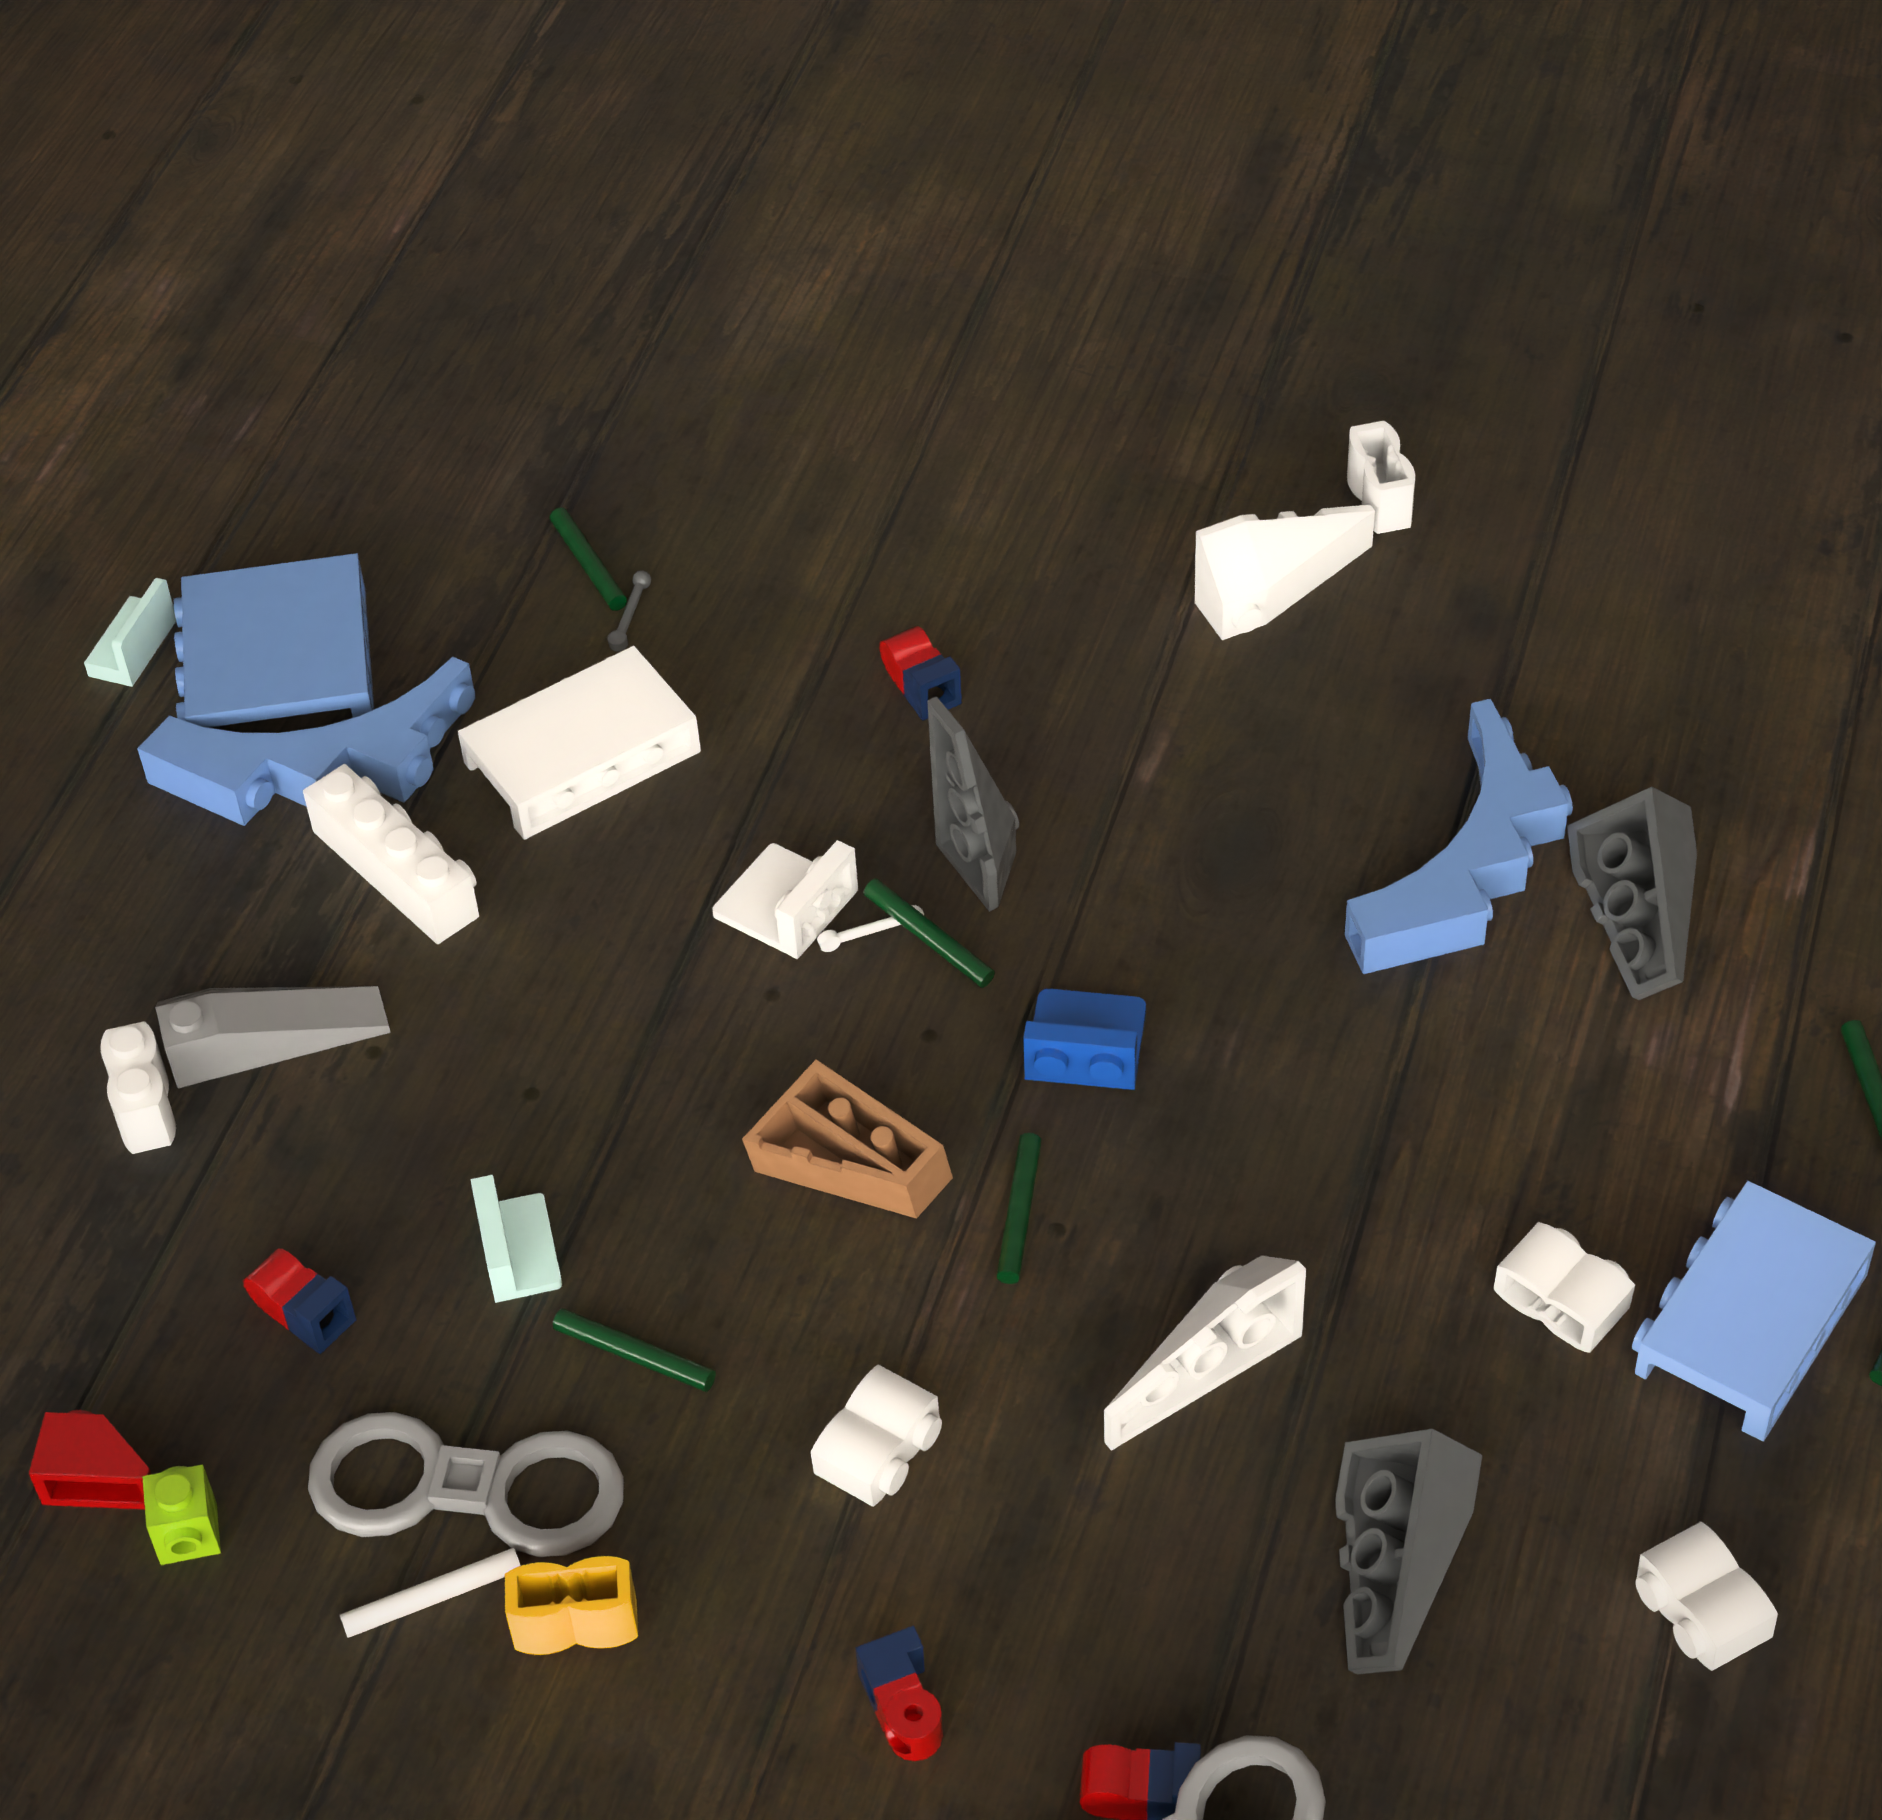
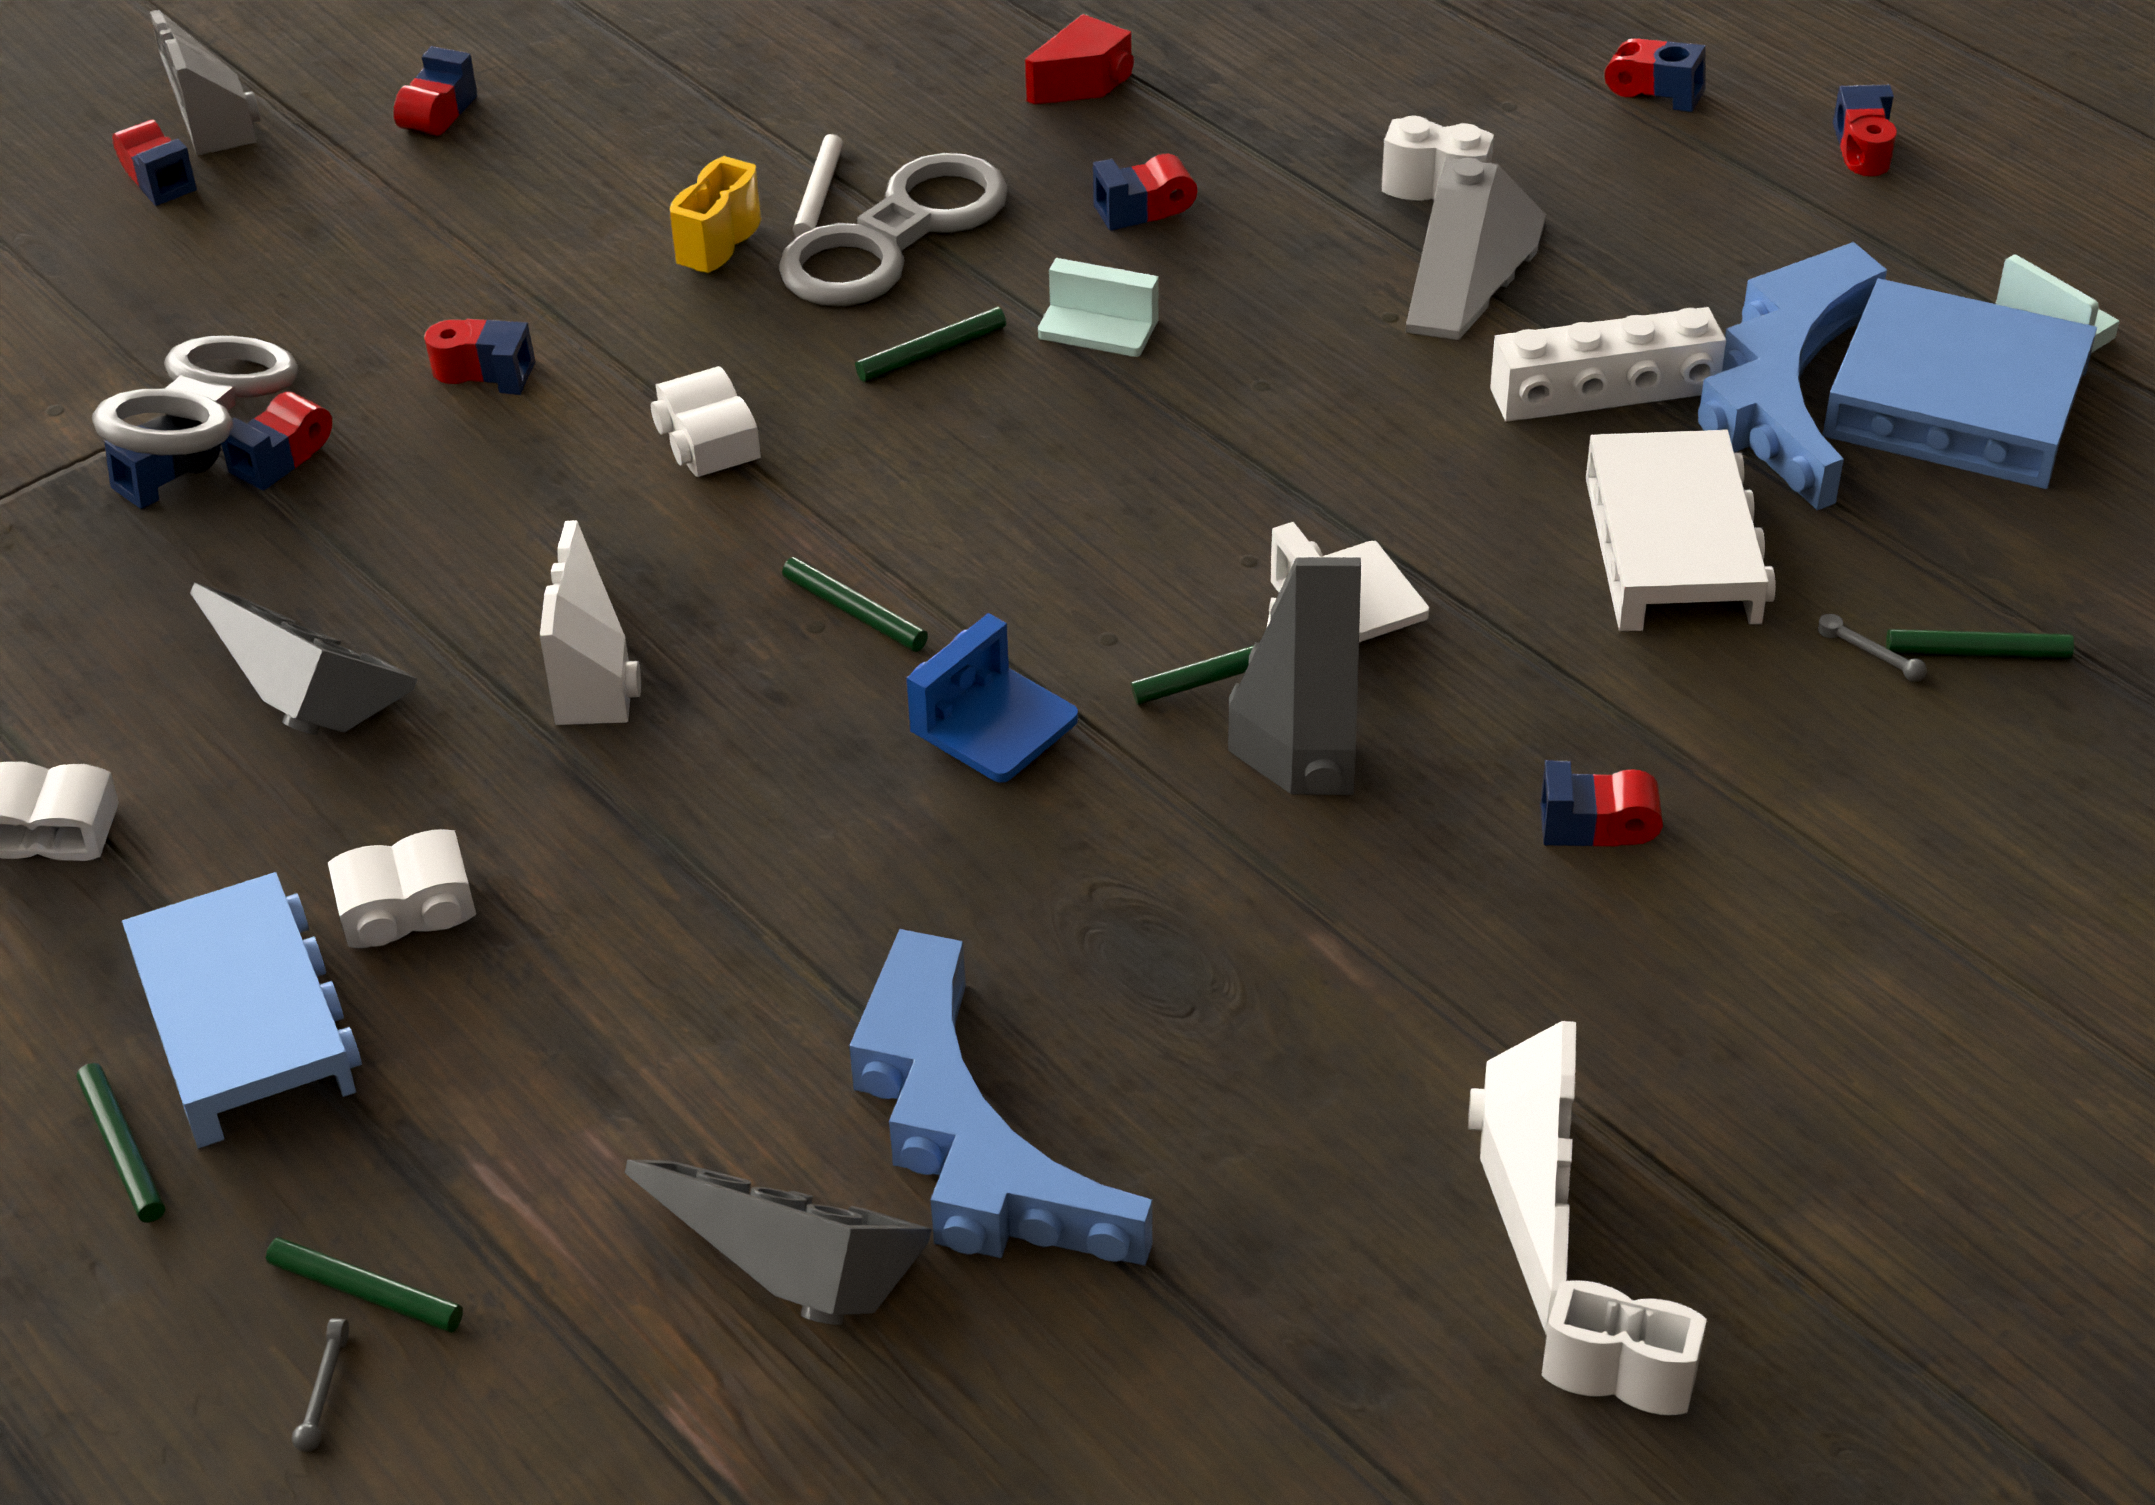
camera: 120 degrees right, 5 degrees down
lime brick [142,1464,221,1565] -> none
medium nougat wedge [742,1060,953,1219] -> none

